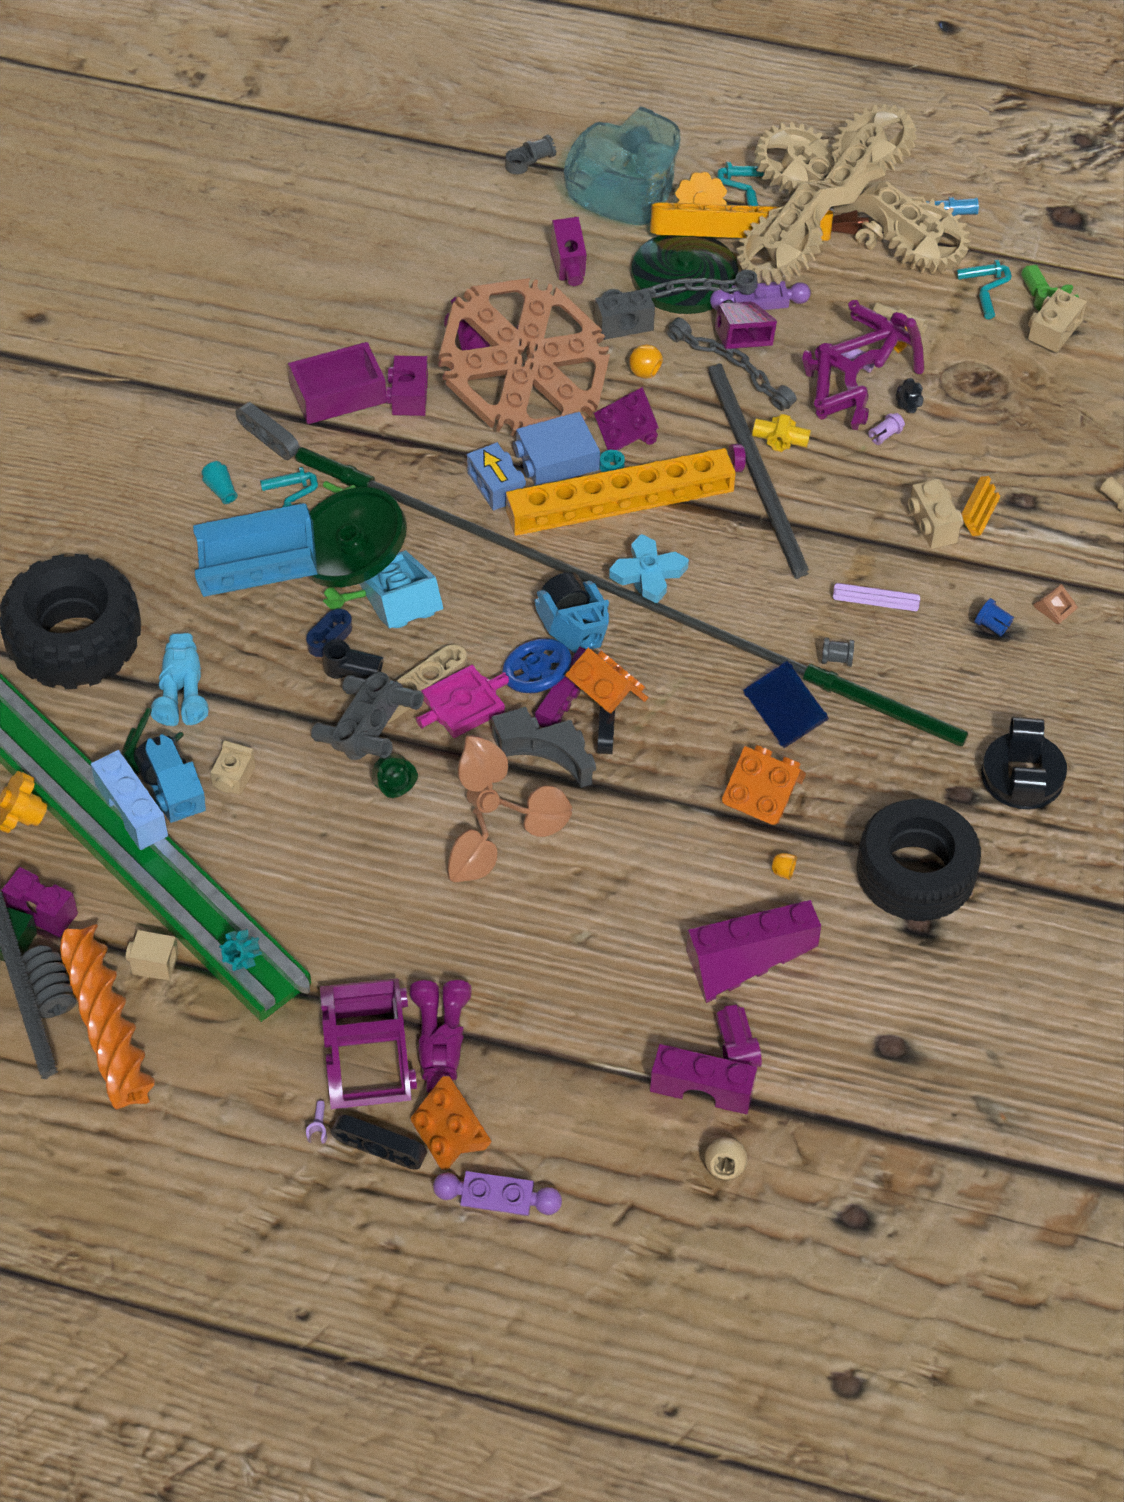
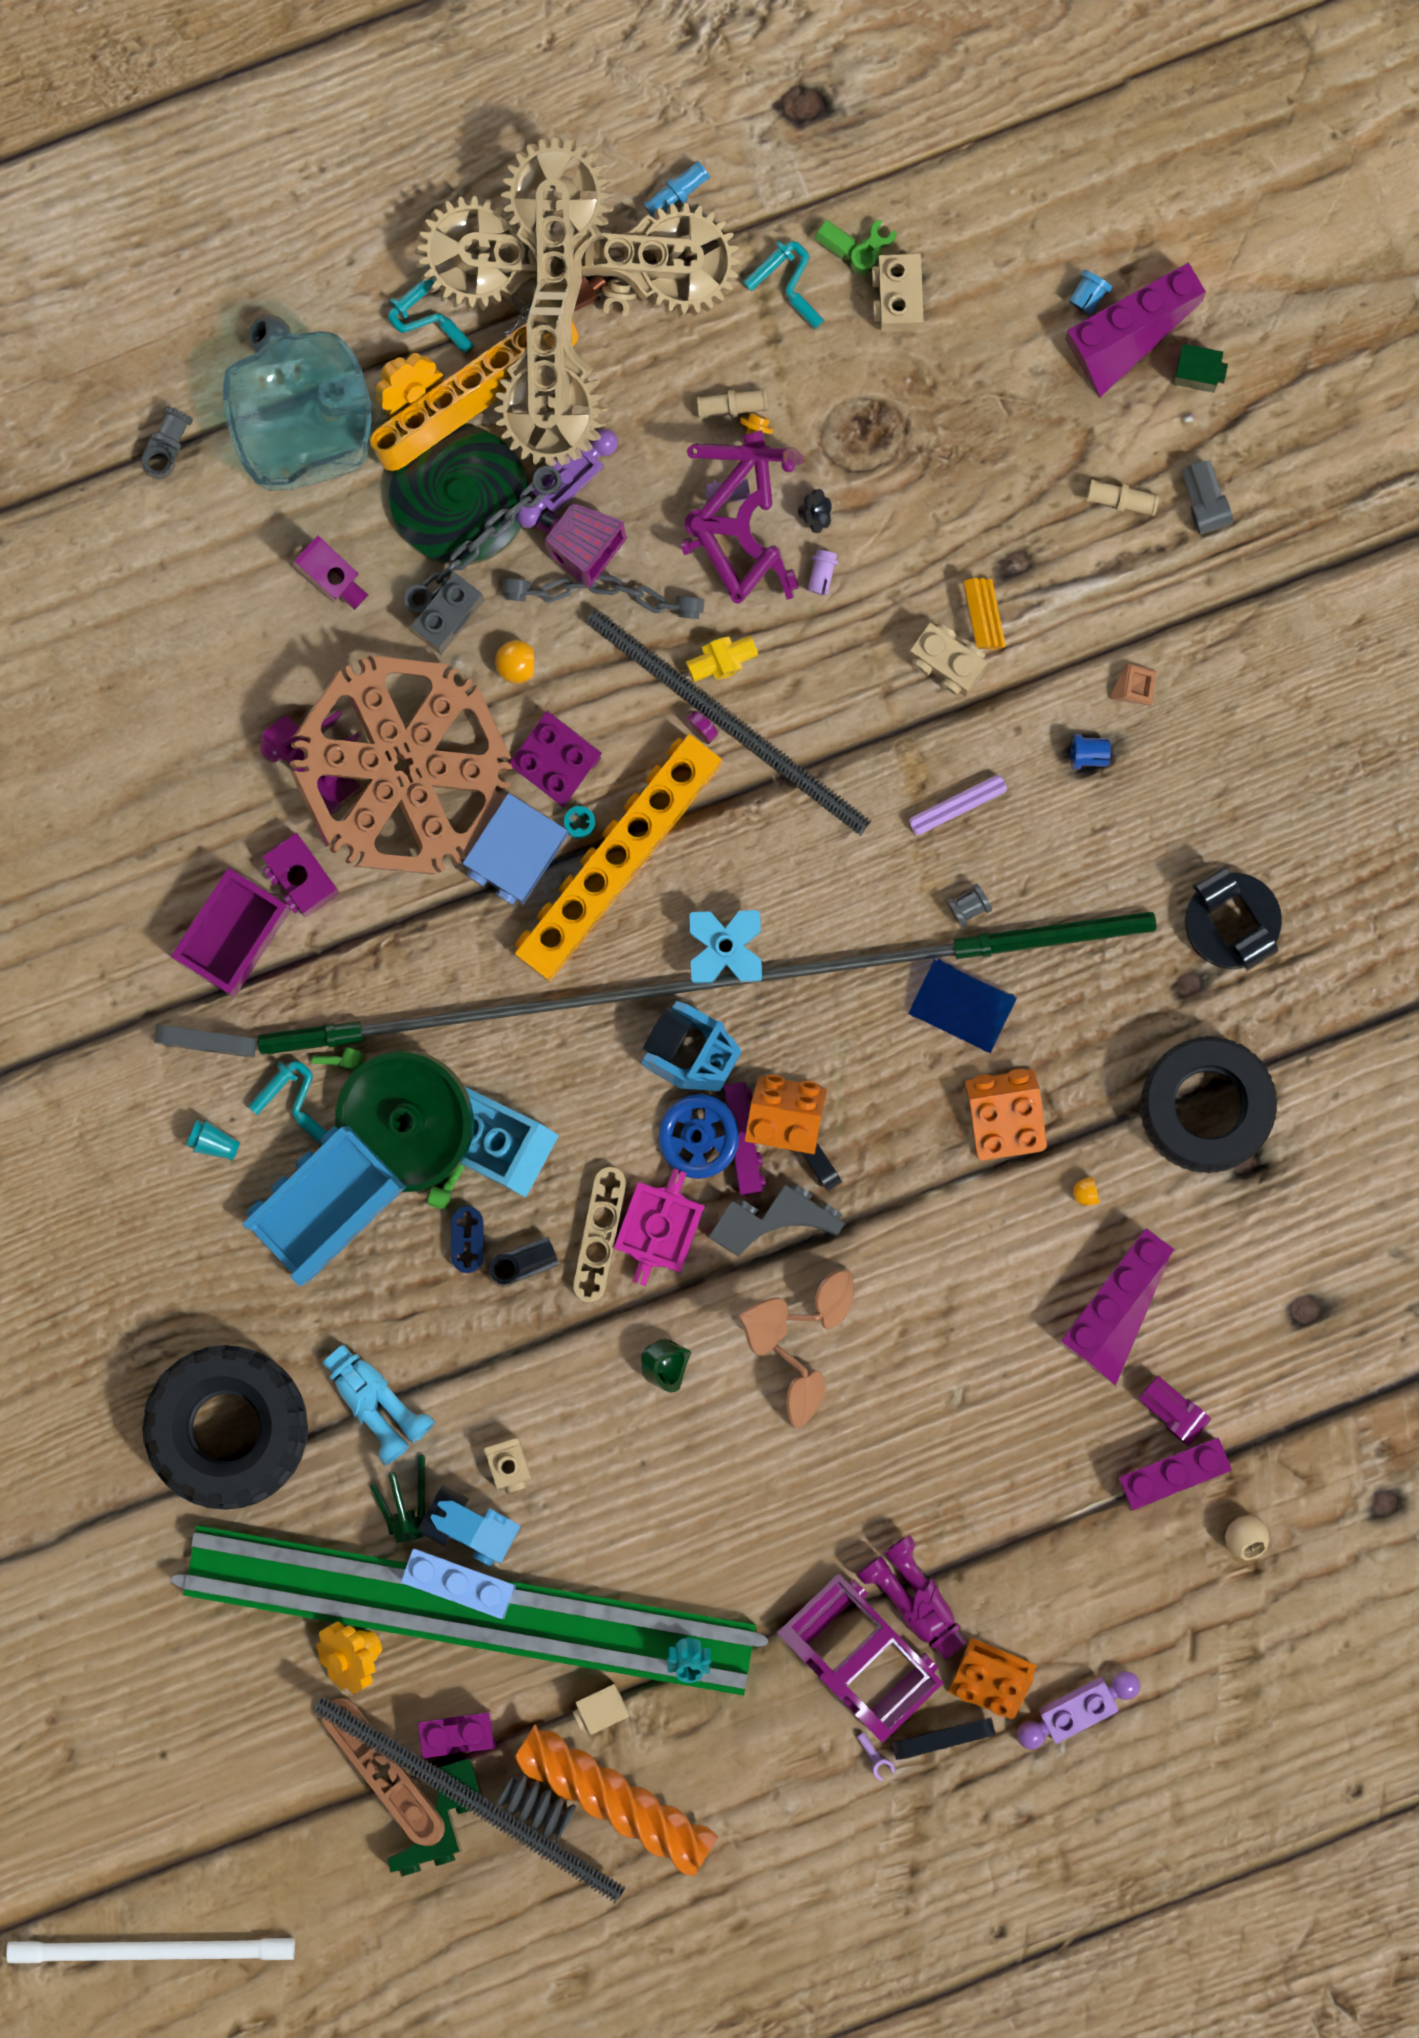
camera: 30 degrees left, 30 degrees up
dark grey piece [311,672,424,760] -> none
medium blue brick [467,442,526,511] -> none

